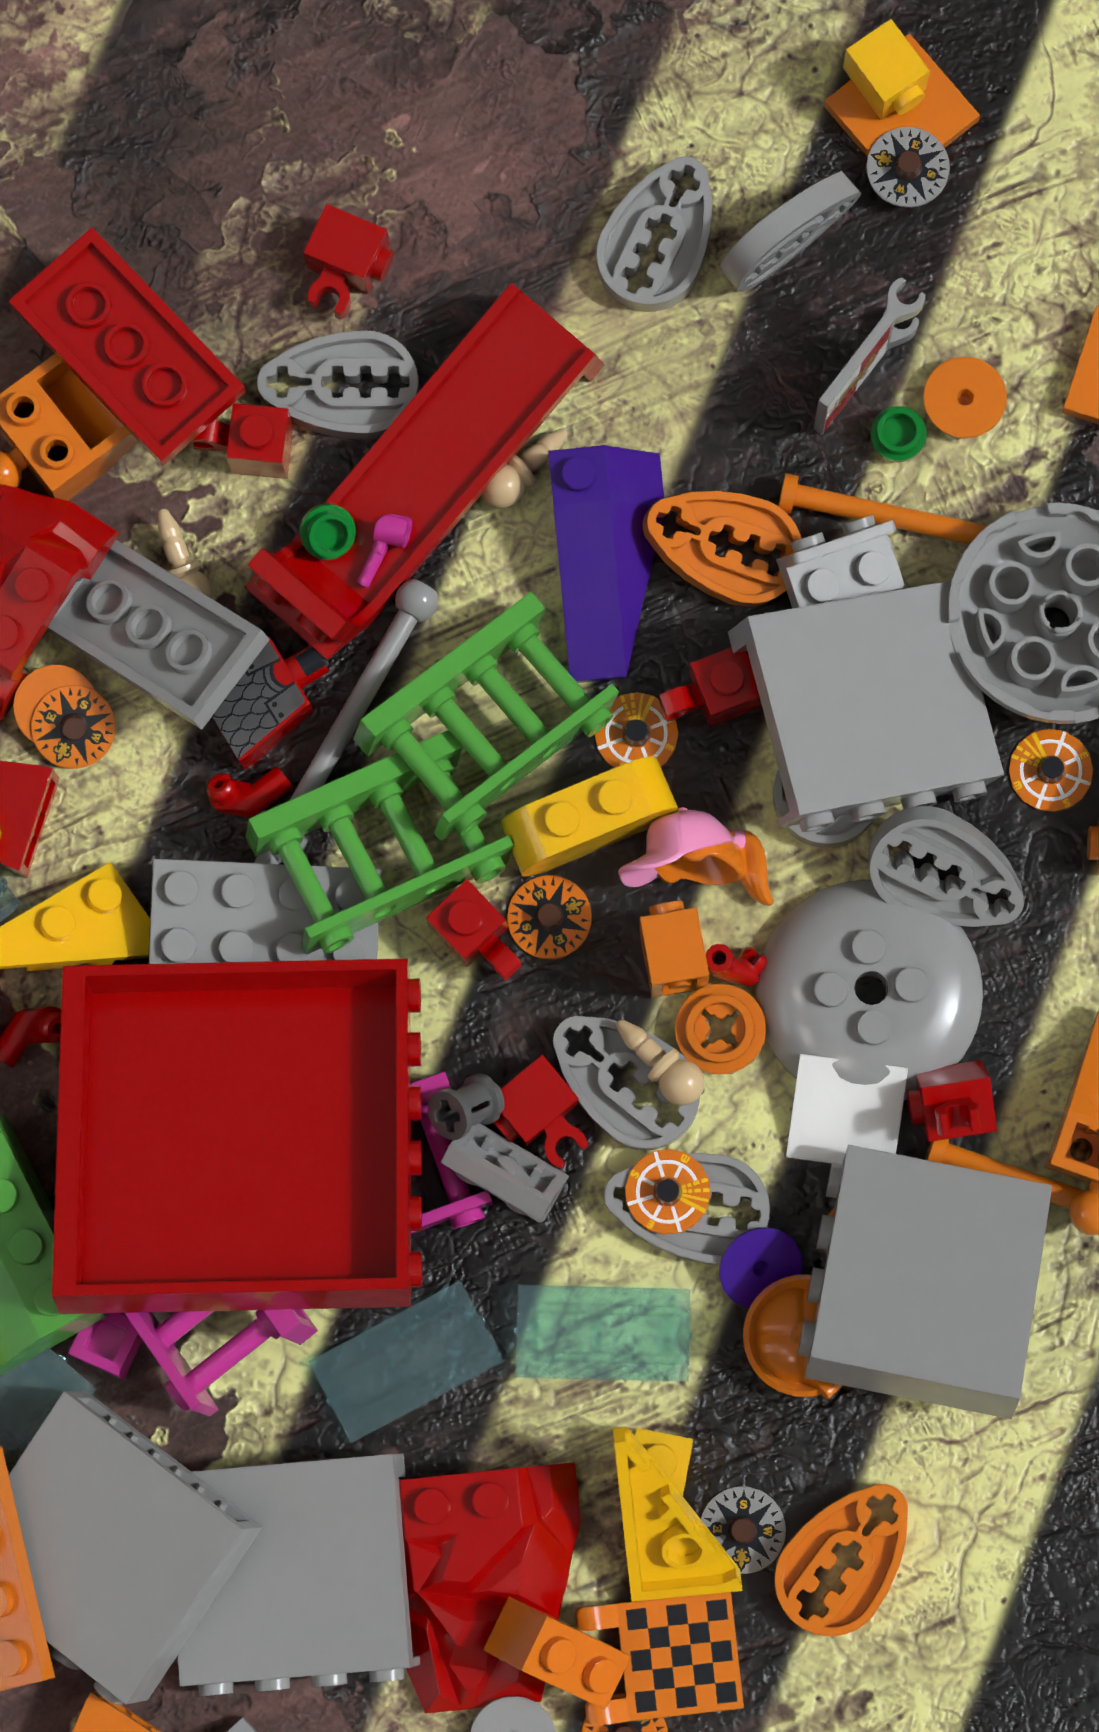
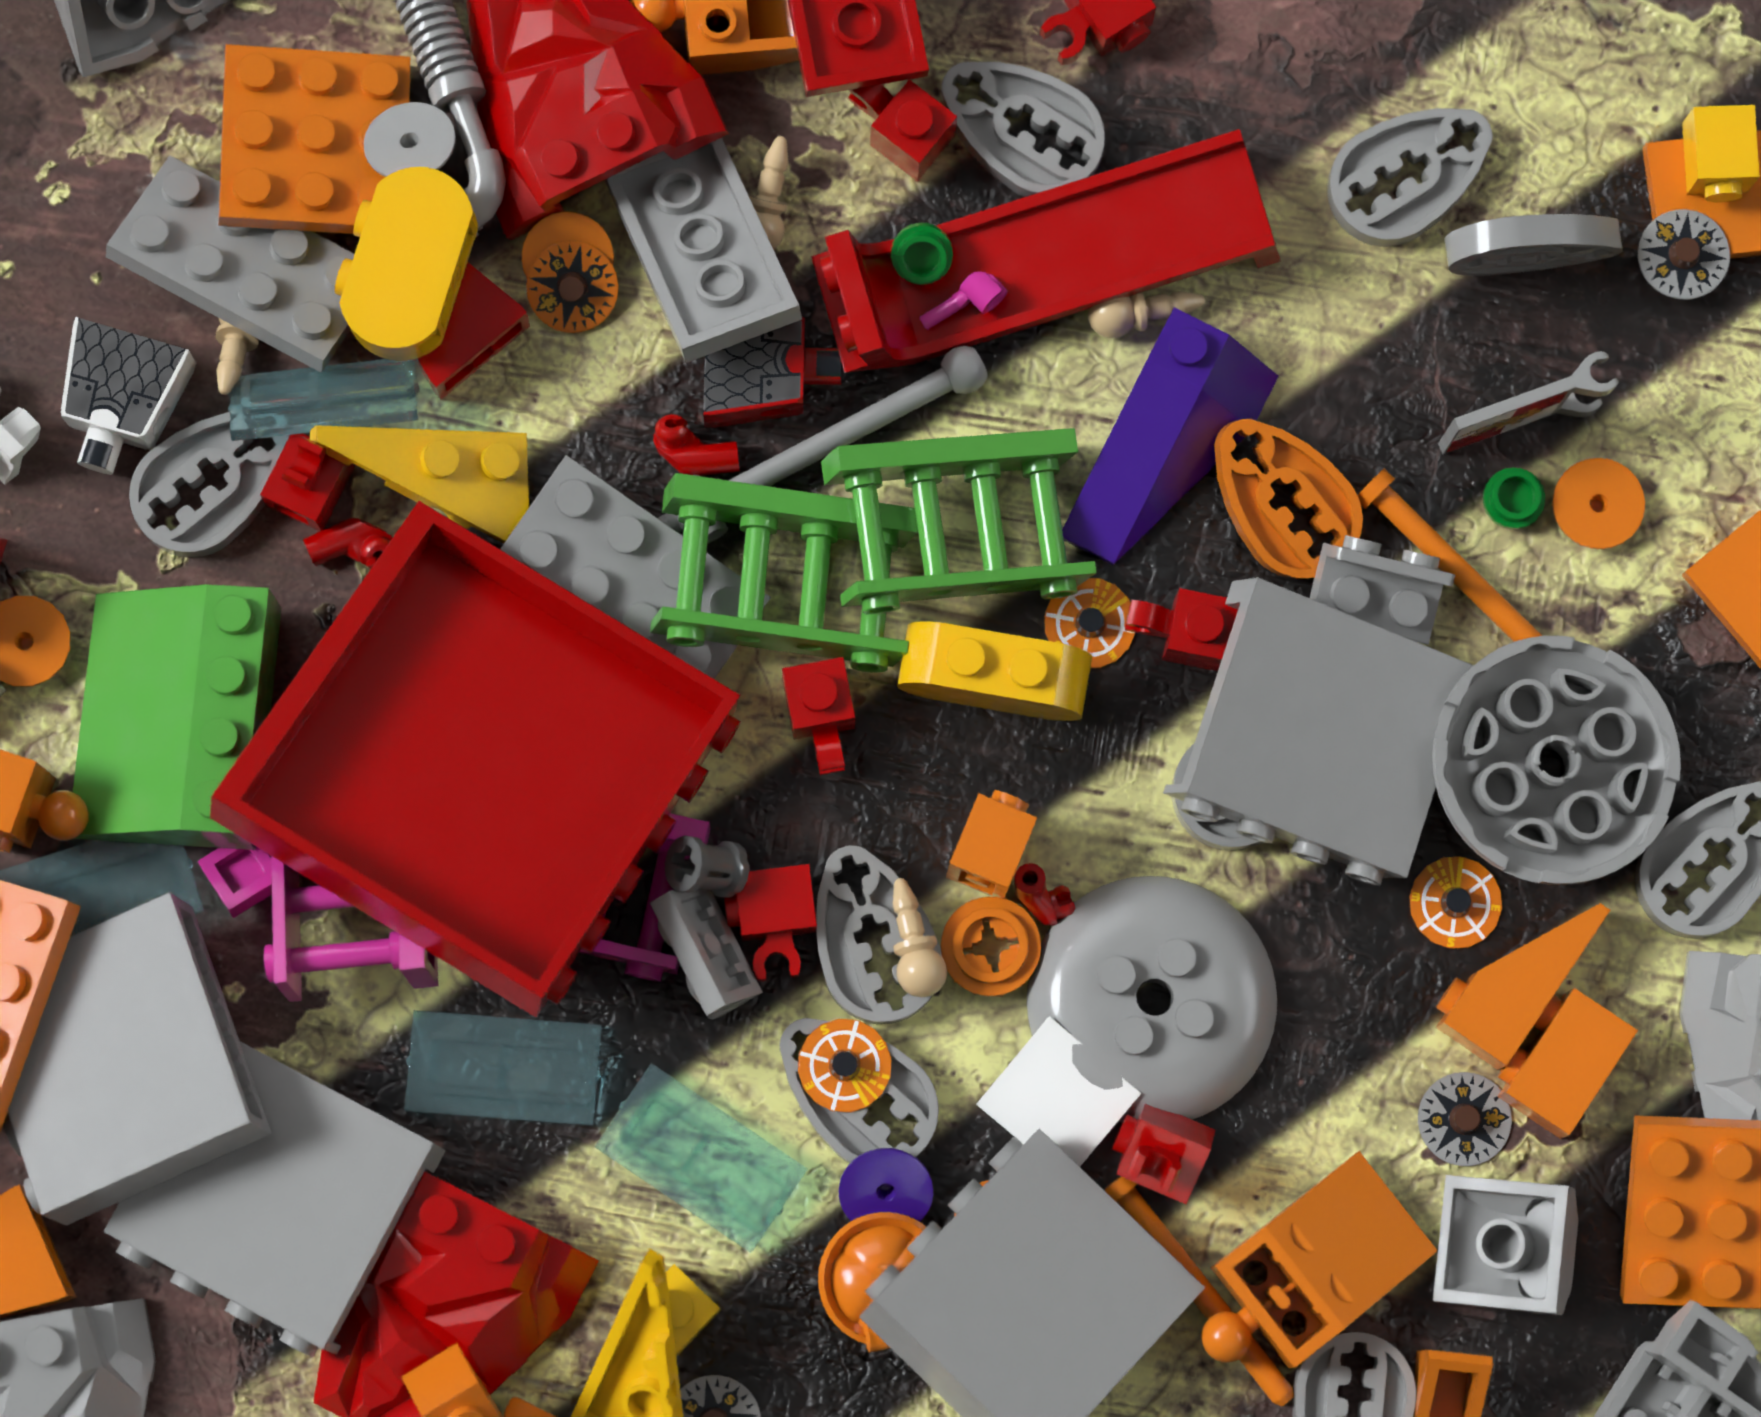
camera: 20 degrees right, 0 degrees up
piece [507,875,592,959] -> none
hair [618,807,774,906] -> none
light grey piece [868,806,1024,927] -> none

